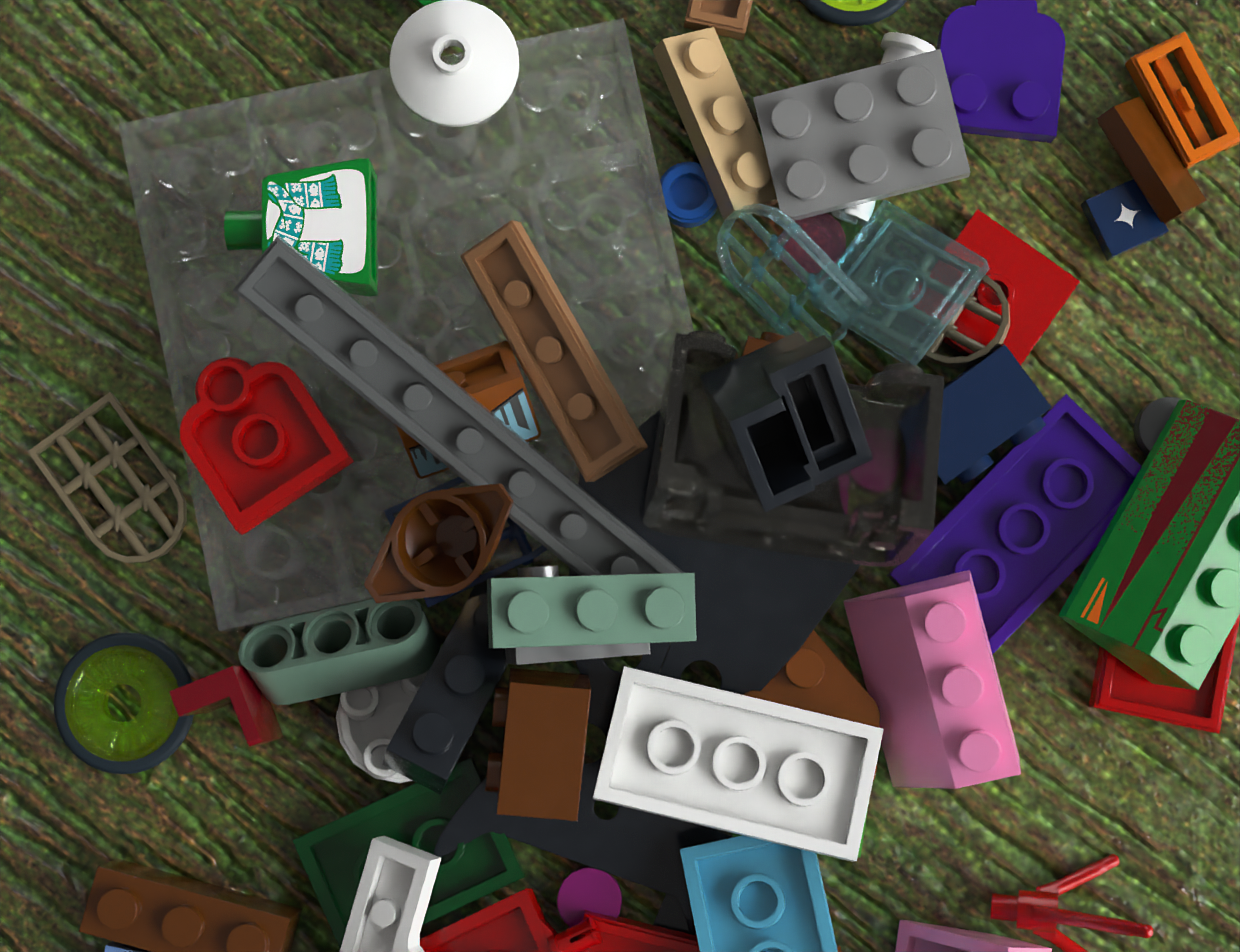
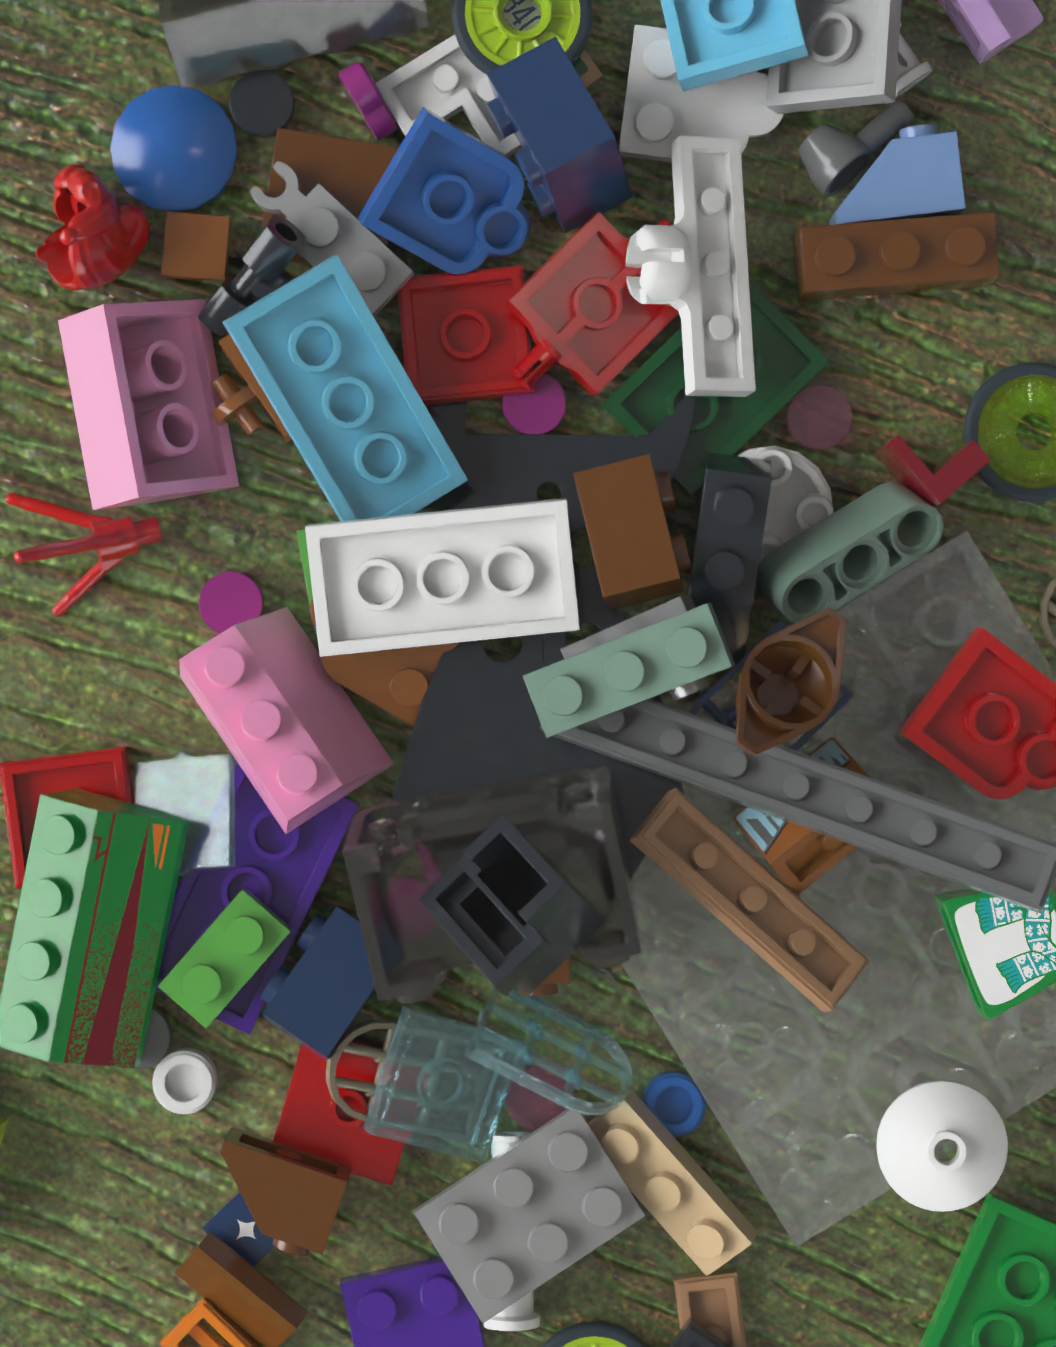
camera: 165 degrees right, 5 degrees up
none -> clear light blue piece [135,752,235,877]
none -> white tile [152,1048,218,1114]
none -> bright green plate [158,887,293,1028]
none -> magenta tile [199,572,264,633]
none -> reddish brown slope [220,1127,352,1256]
none -> clear pink tile [786,385,852,450]

